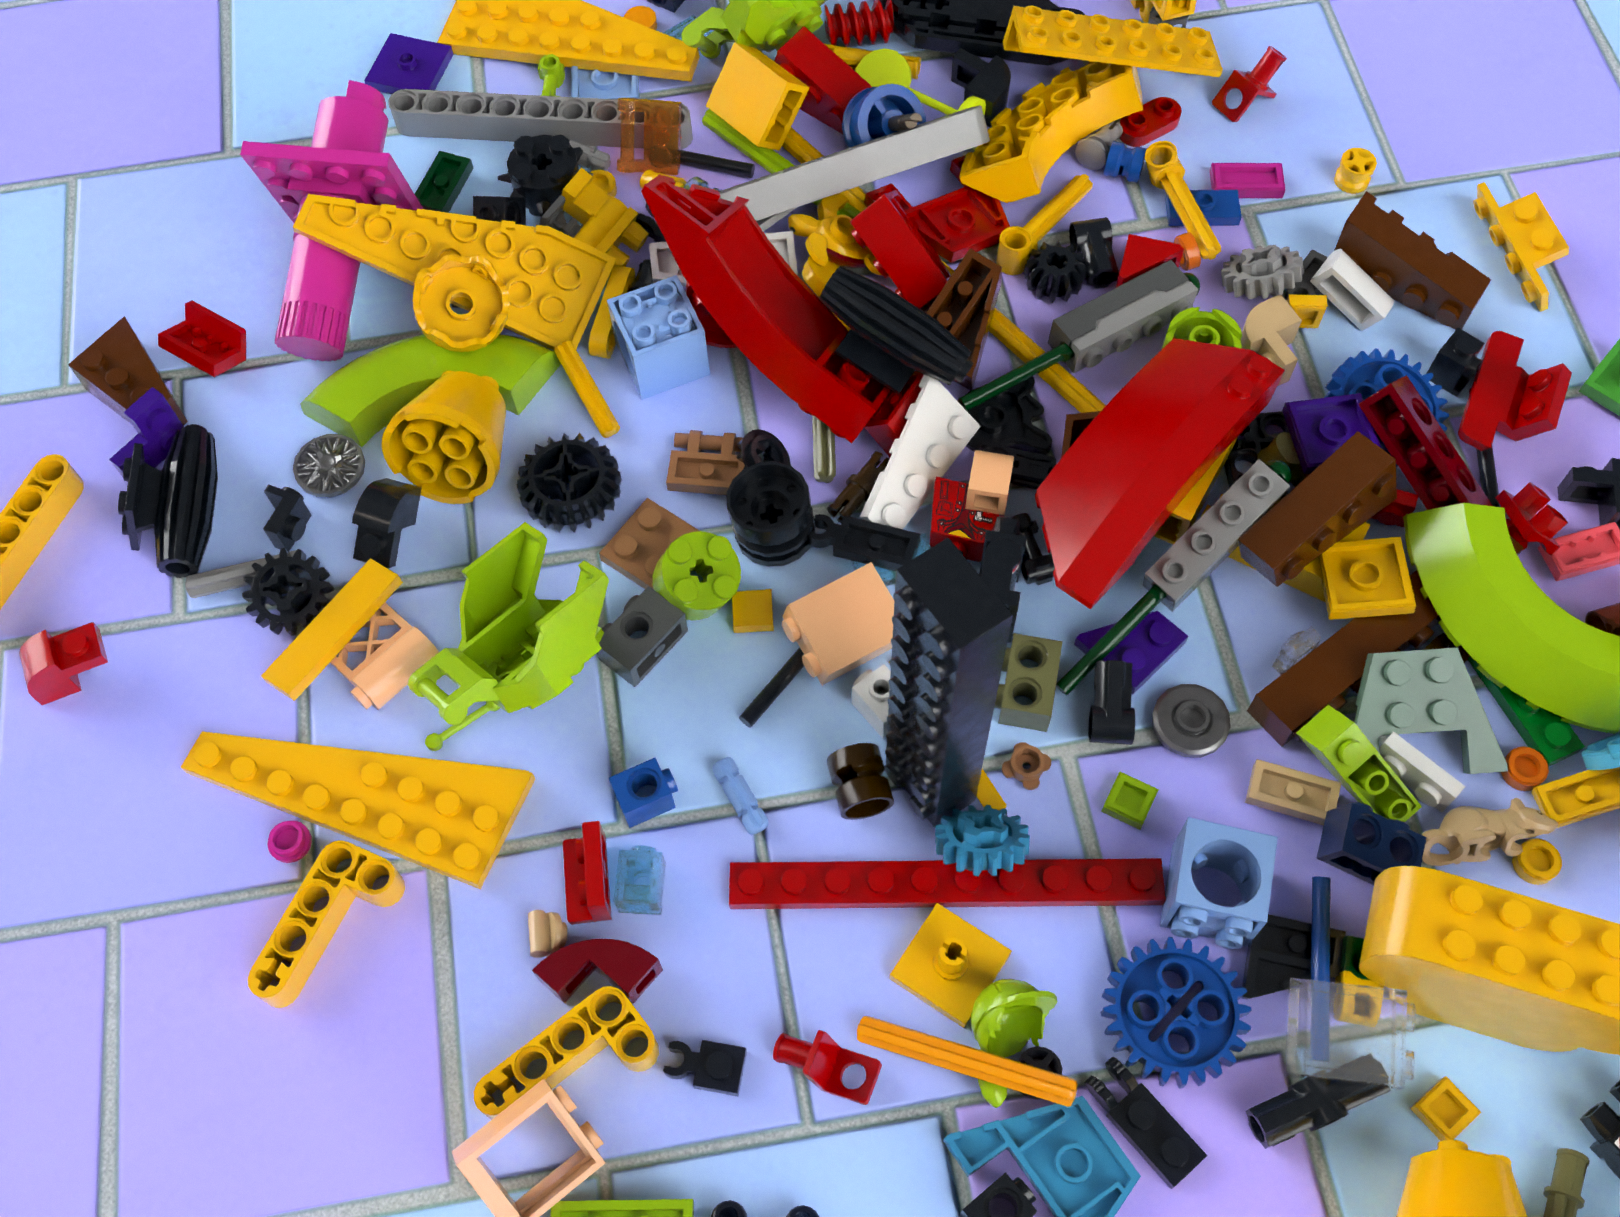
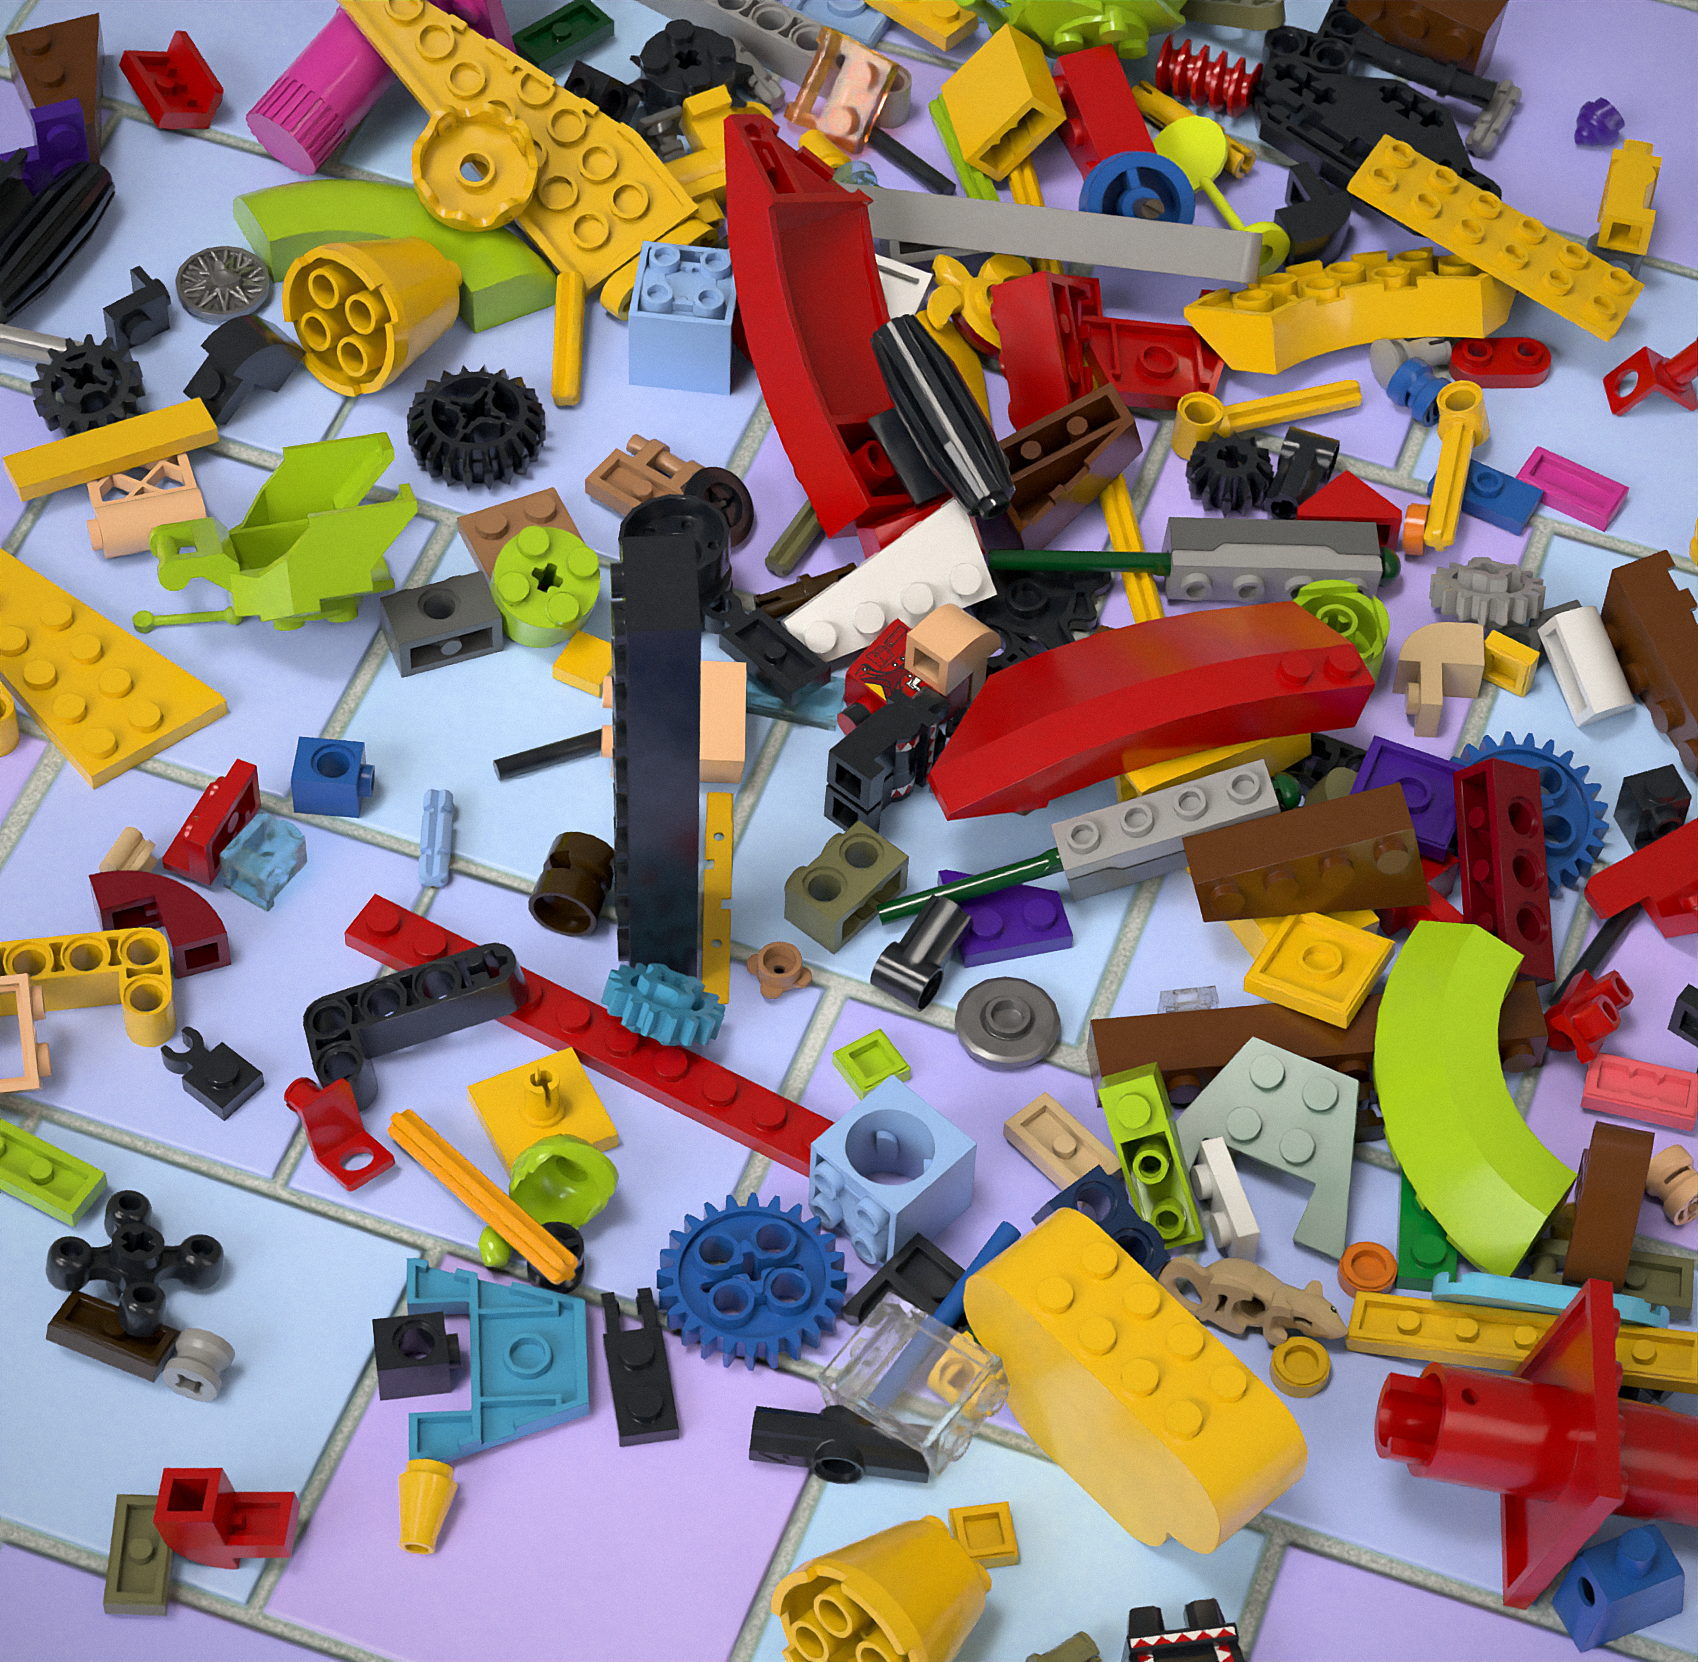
camera: 25 degrees right, 10 degrees down
none -> black beam [303,942,529,1112]

